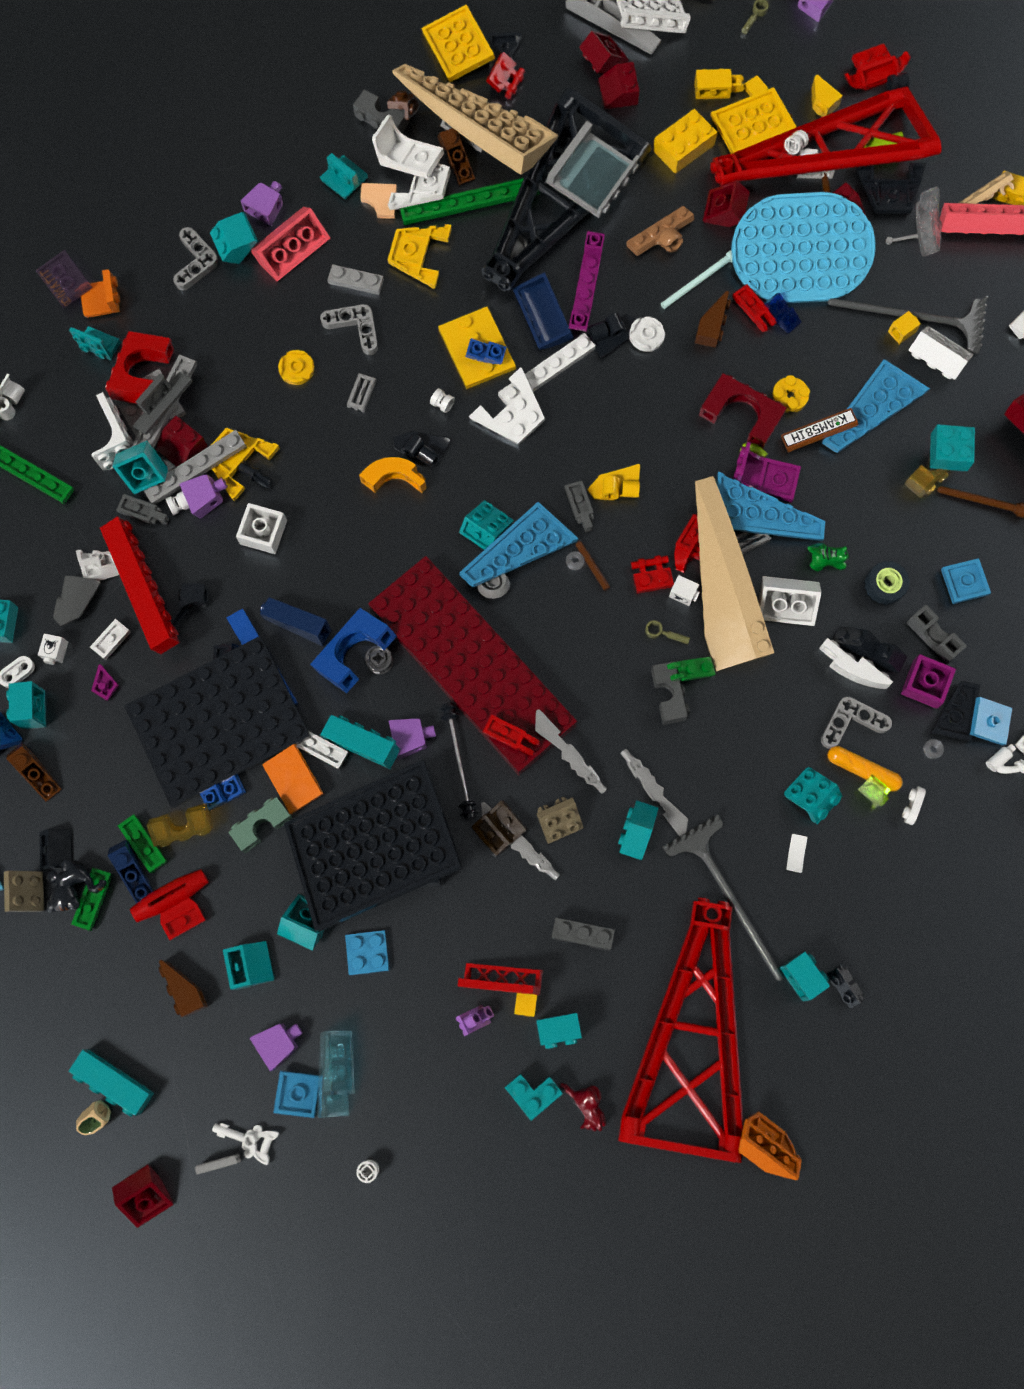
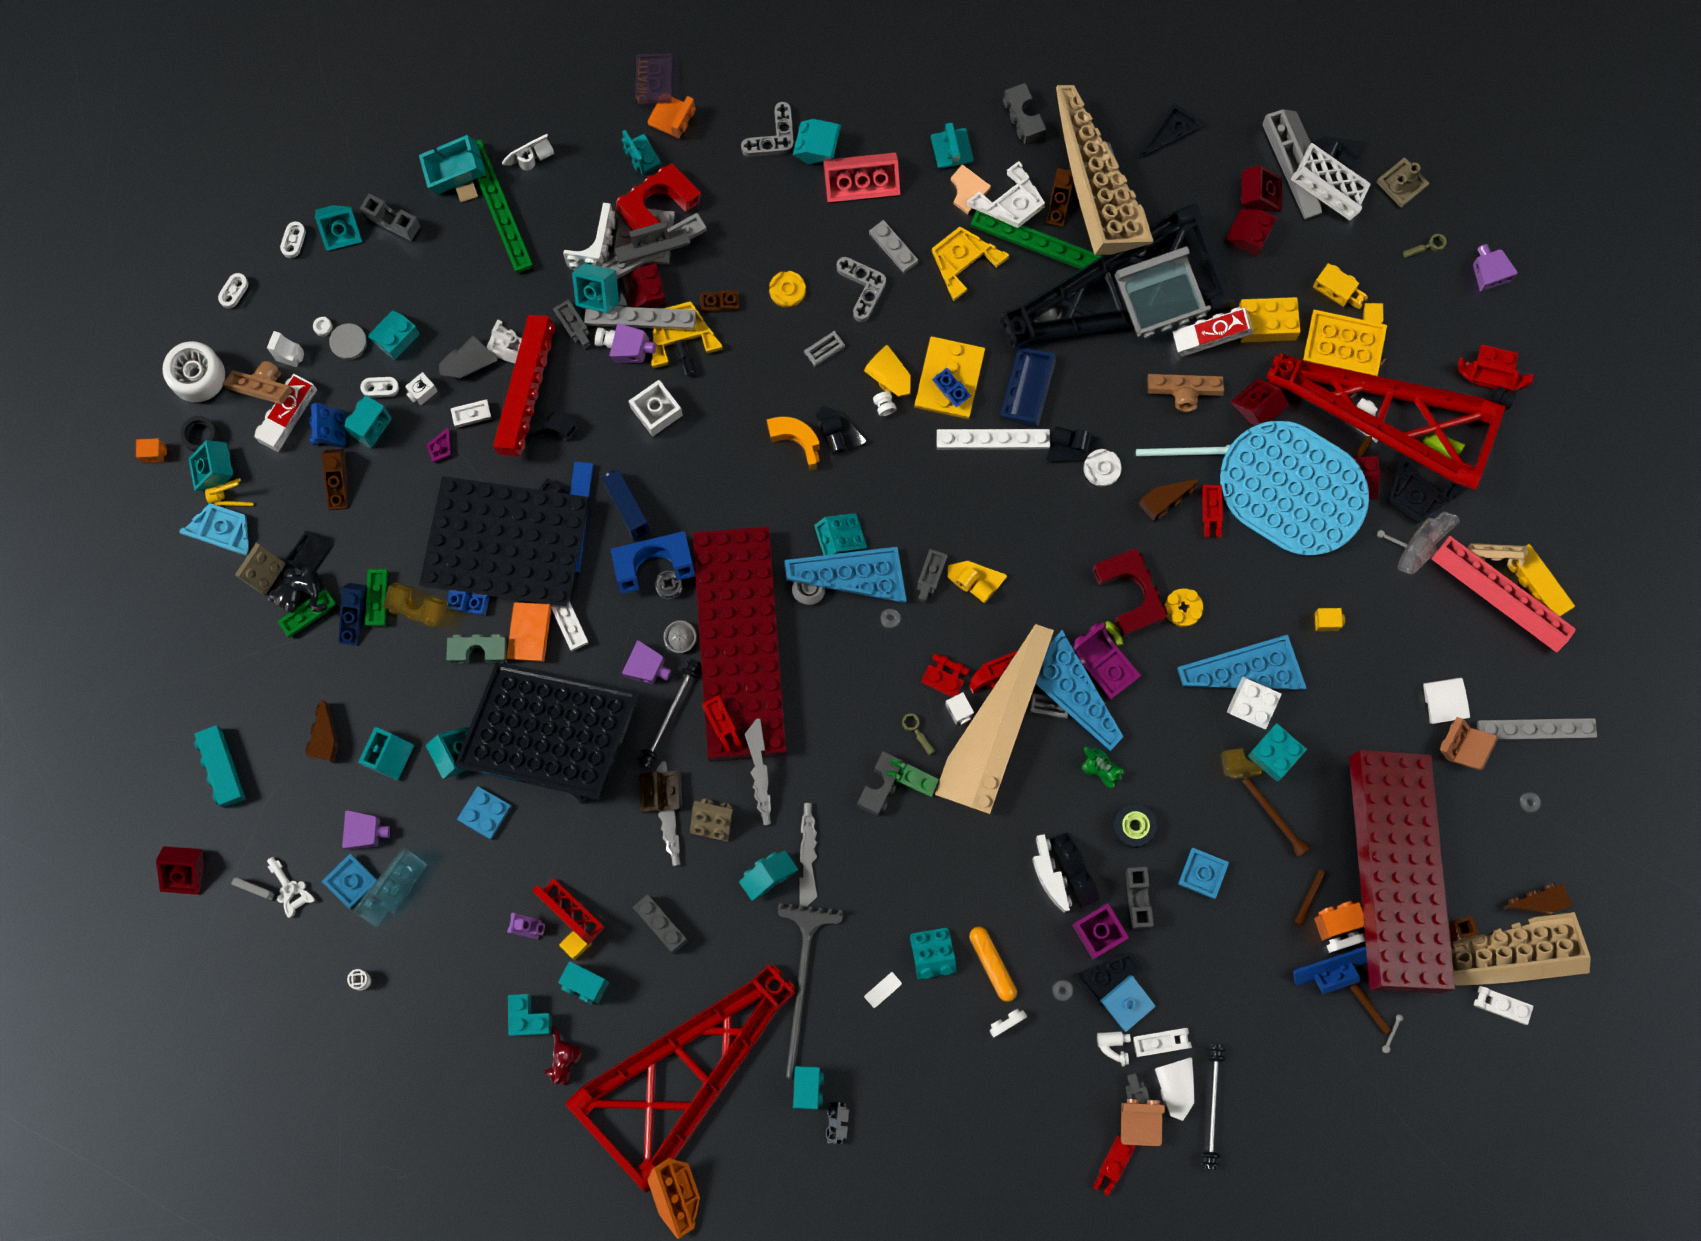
camera: 35 degrees right, 0 degrees up
tan rock [76,1100,111,1135] -> none
red plate [130,869,209,941] -> none
medium lavender torso [241,181,283,226] -> none
teal brick [320,715,401,769] -> none
white bracket [372,115,444,179] -> none
reddish brown bracket [387,90,419,120] -> none
yellow plate [421,5,495,82] -> none
white wing [469,367,545,445] -> none
red plate [486,52,525,99] -> none
magenta slope [569,231,605,332] -> none
reddish brown bar [575,541,610,591] -> none
white slope [759,576,822,626] -> none
clear blue slope [764,293,801,333] -> none
tile [781,408,858,452] -> none
white wheel [784,130,809,154] -> none
yellow slope [811,75,843,117] -> none
light grey beam [821,697,892,749] -> none
dark grey piece [828,295,988,354] -> none
clear neon green bracket [858,775,890,809] -> none
white slope [909,326,974,380] -> none
none -> light grey hat [663,620,697,653]
none -> reddish brown slope [700,290,739,312]
none -> yellow panel [864,345,911,397]
none -> brick [1172,307,1254,357]
none -> white brick [1227,676,1281,729]

